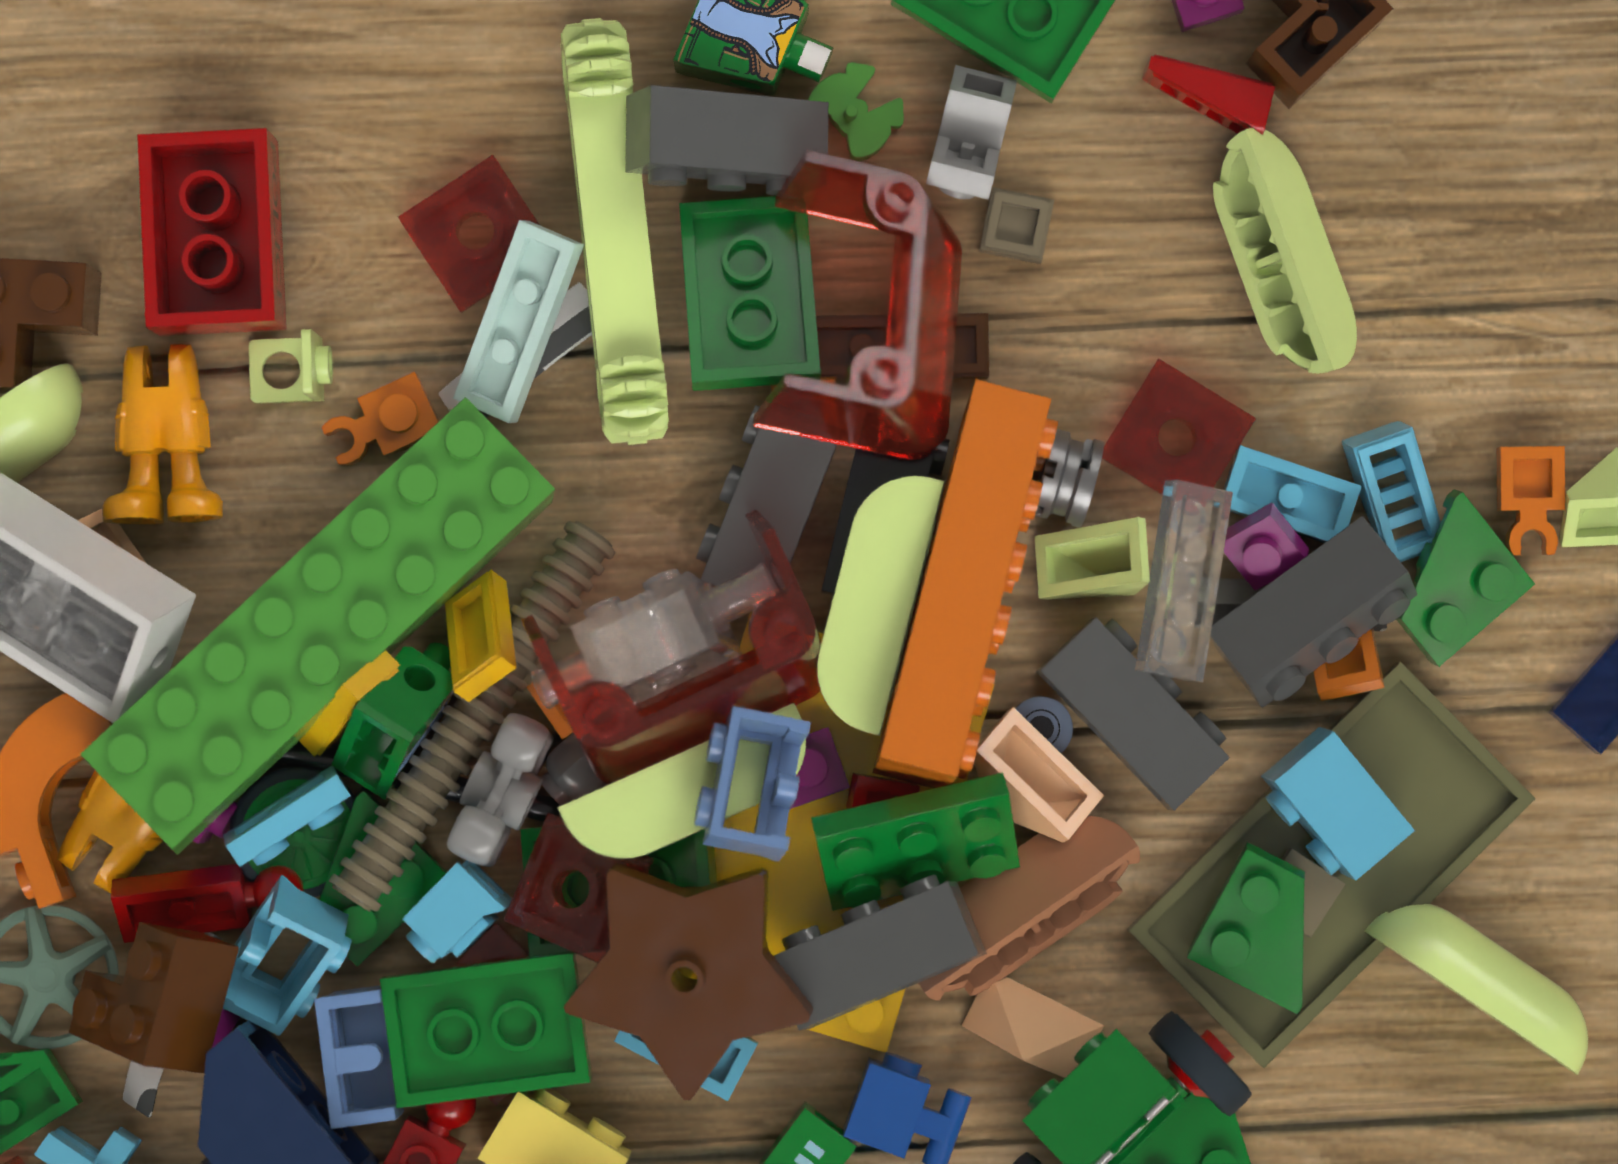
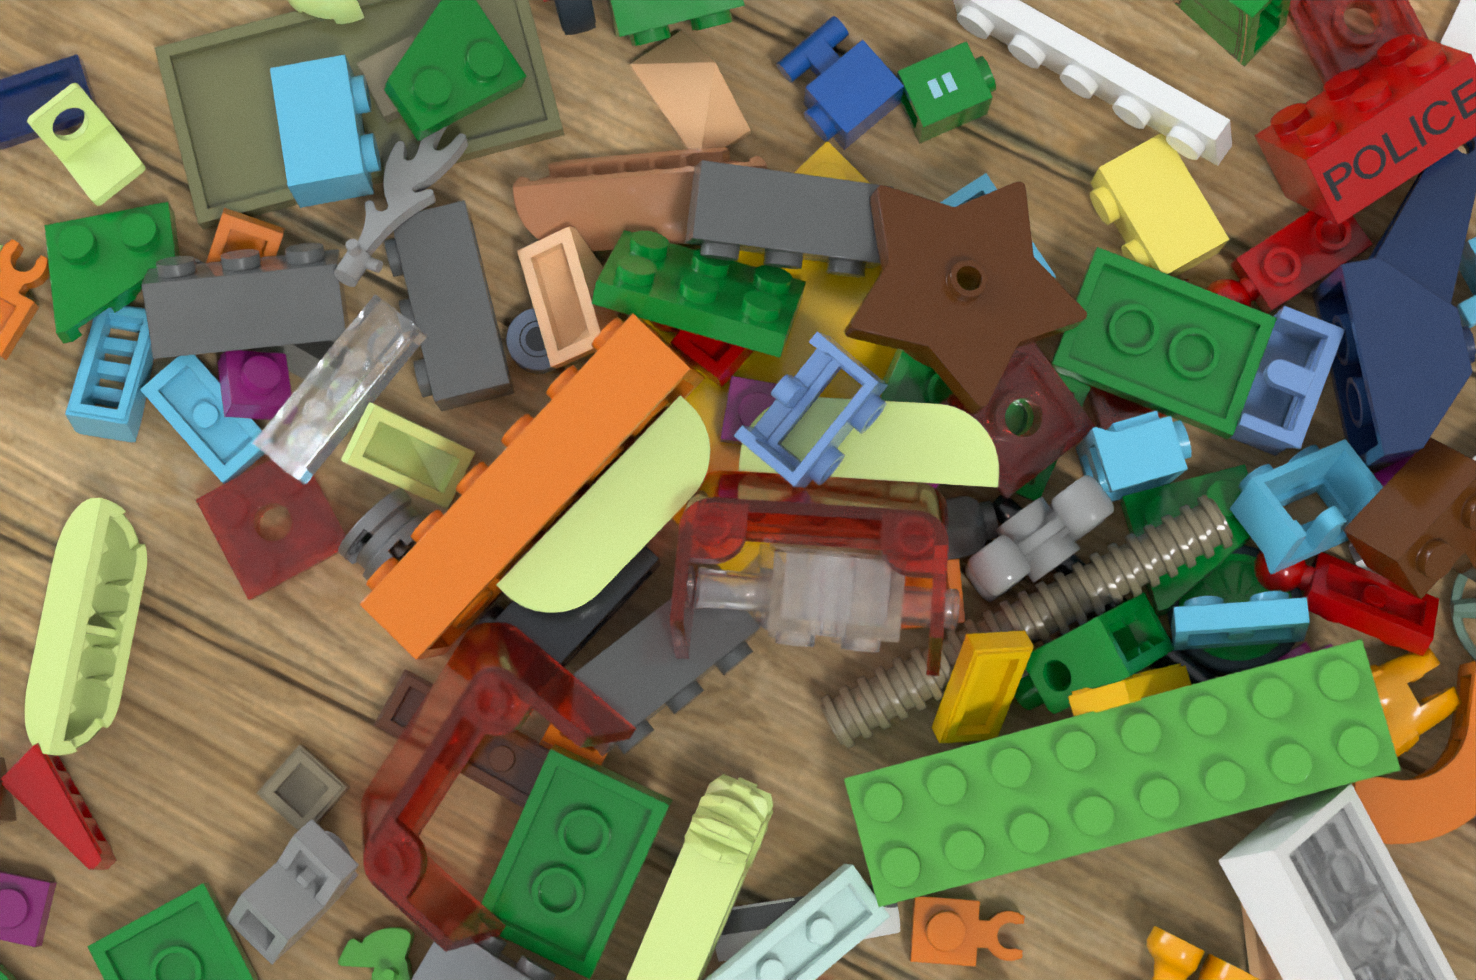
camera: 145 degrees left, 5 degrees down
none -> yellowish green bracket [27,83,146,206]
none -> light grey piece [334,126,468,287]

